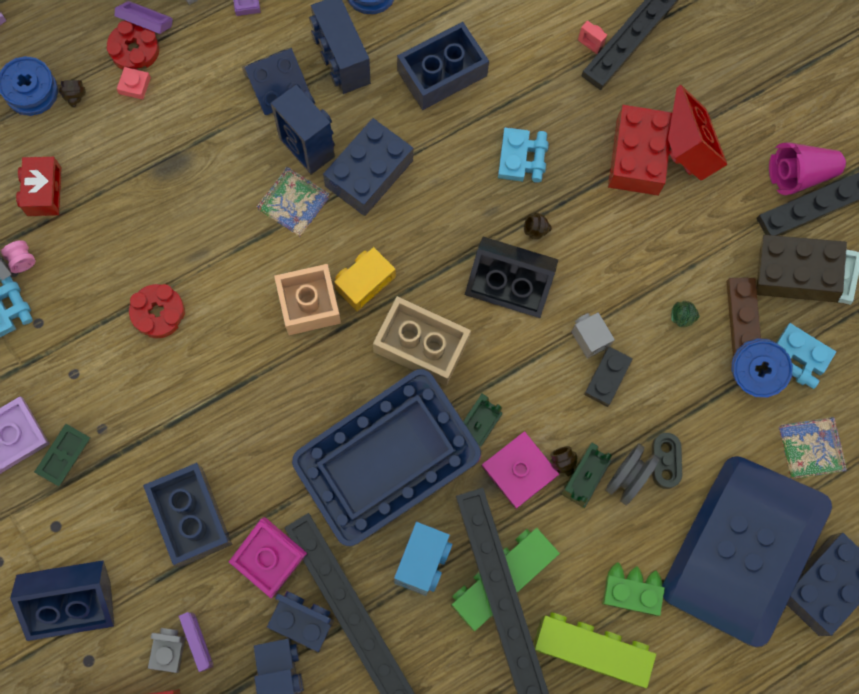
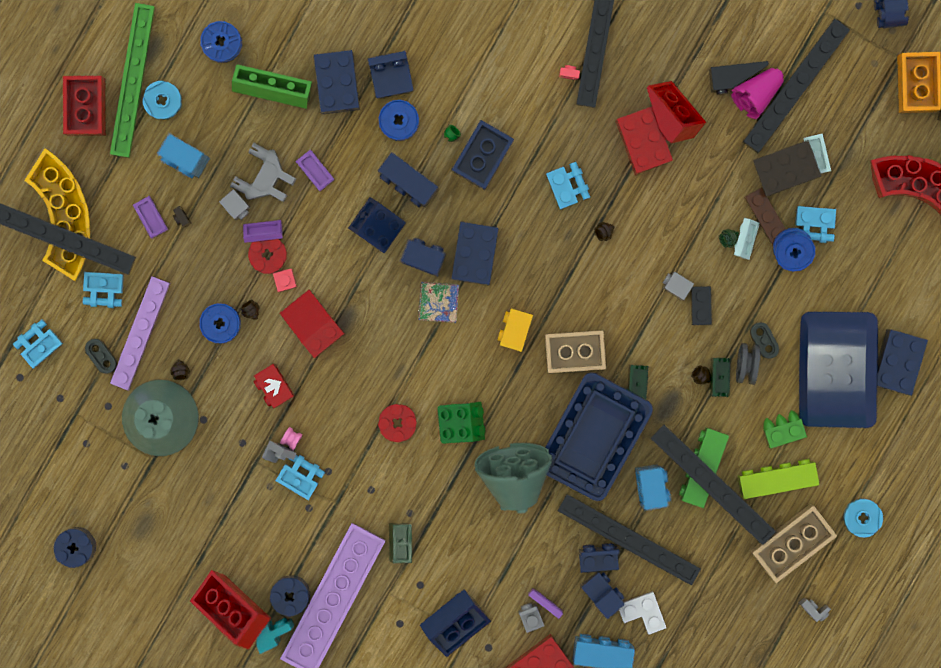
camera: 25 degrees left, 15 degrees up
dark blue brick [143,463,233,568] -> none
dark pink plate [229,517,307,599] -> none
light nougat brick [274,264,341,335] -> none
black slope [464,236,559,318] -> none
dark pink plate [481,431,559,509] -> none
clear tile [779,417,847,479] -> none
none -> red slope [280,289,345,358]
none -> green bracket [438,401,486,444]
none -> green hinge [444,125,461,142]
none -> sand green cone [475,443,552,513]
none -> black slope [709,61,769,95]
none -> light aqua plate [734,218,760,260]

